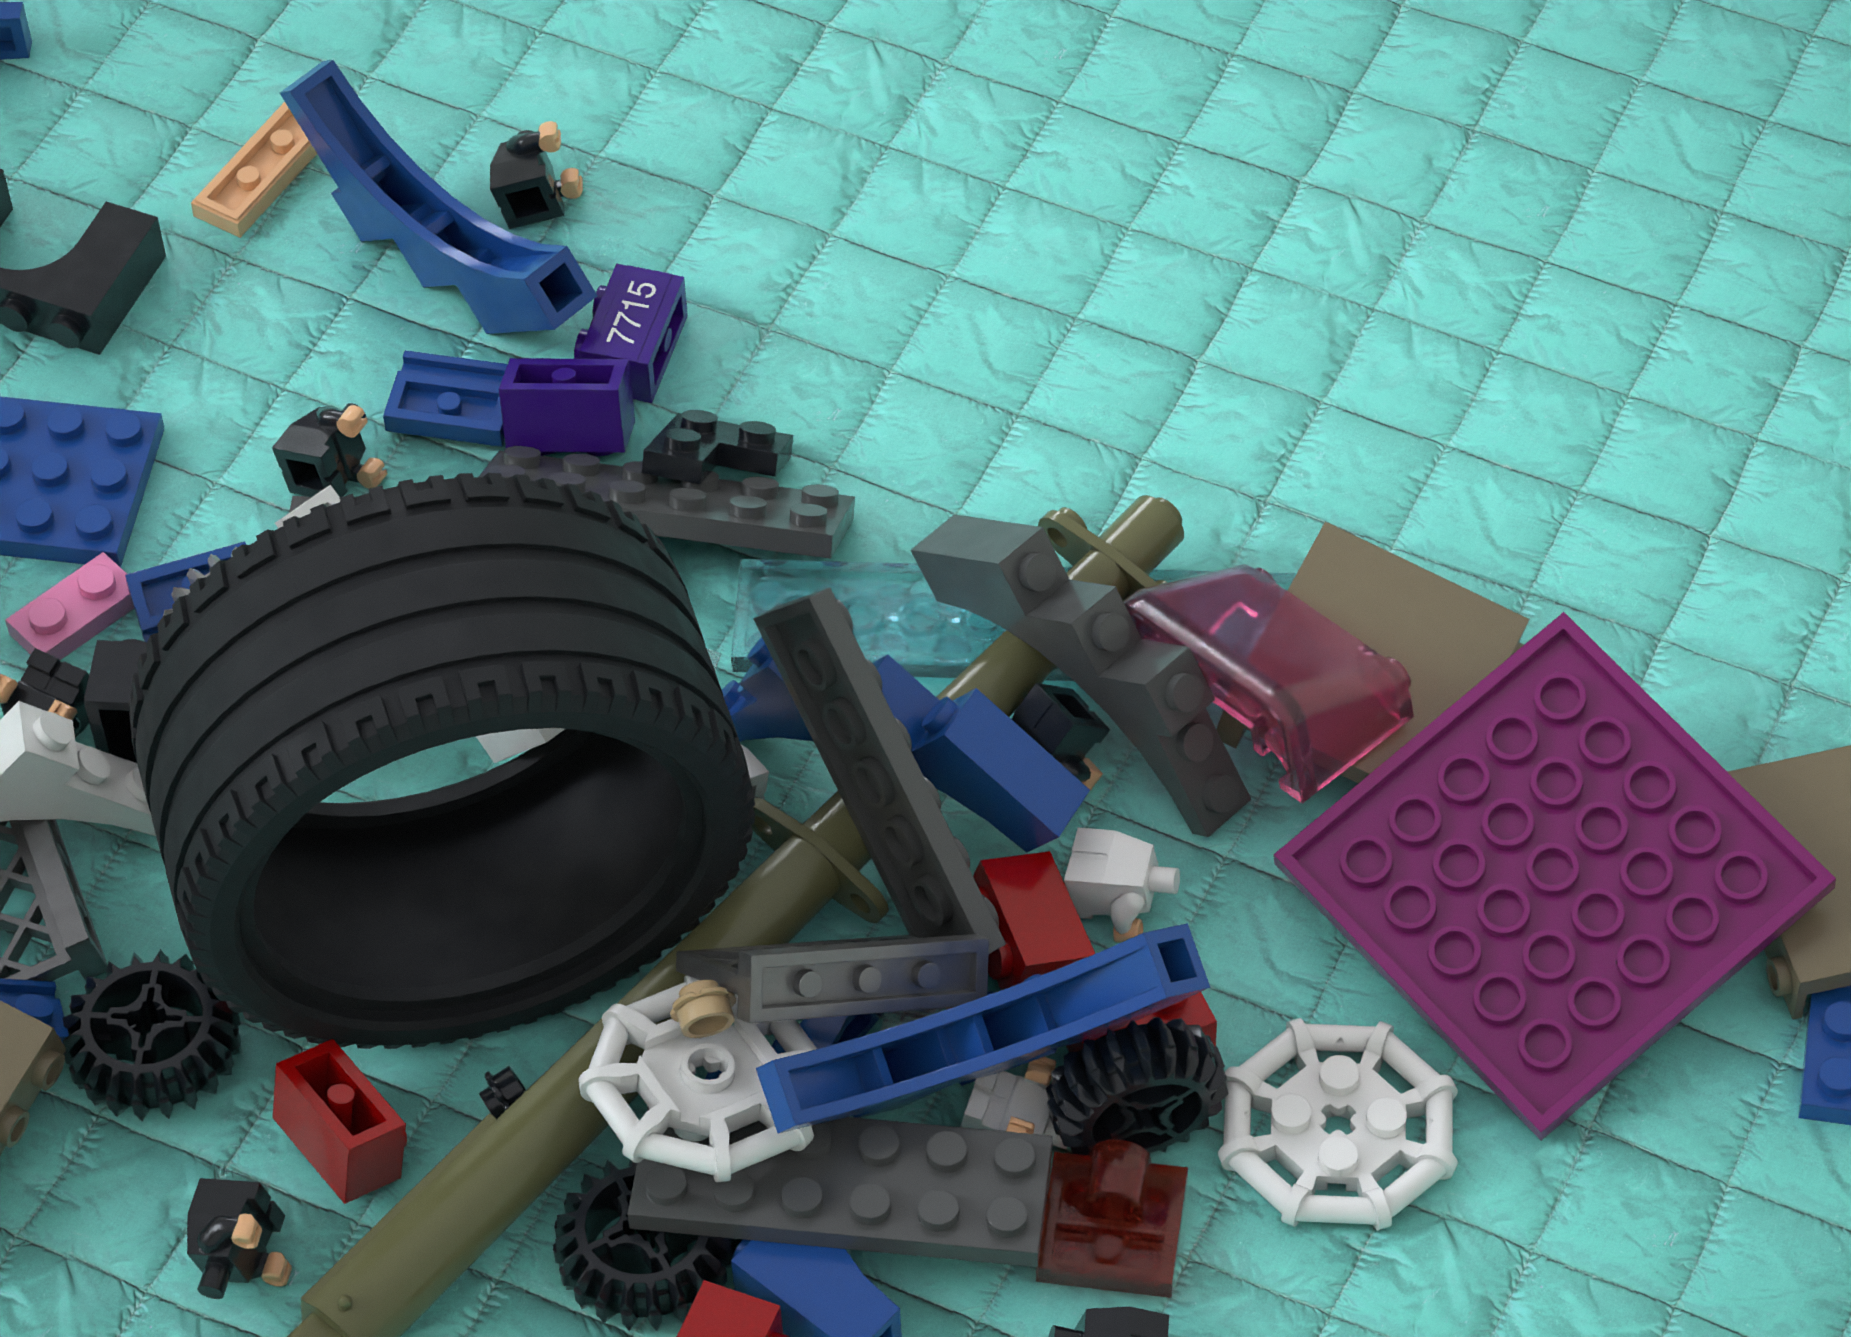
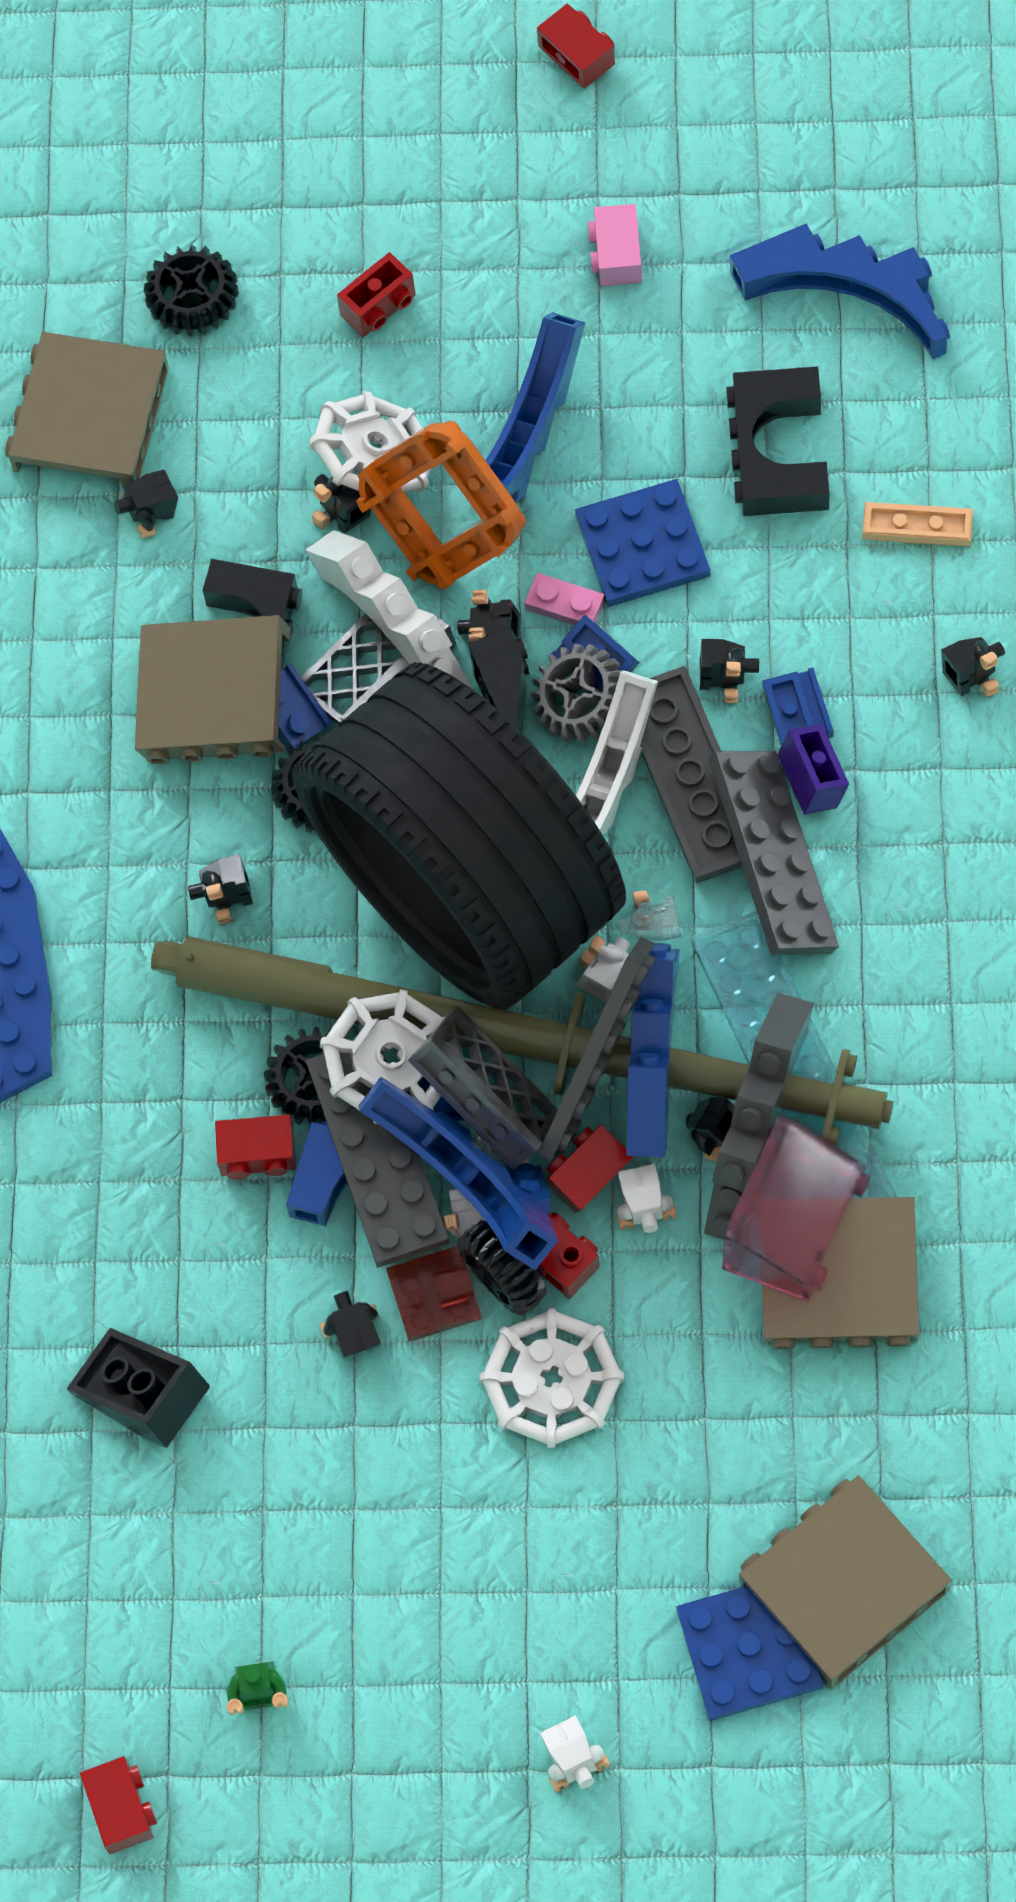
camera: 70 degrees right, 15 degrees up
red brick [272,1039,407,1204] -> none
blue arch [280,60,598,334] -> none
black plate [479,1066,526,1119] -> none
dark purple brick [574,263,688,403] -> none
black plate [641,410,794,484] -> none
tan plate [670,980,736,1038] -> none
magenta plate [1273,612,1836,1141] -> none

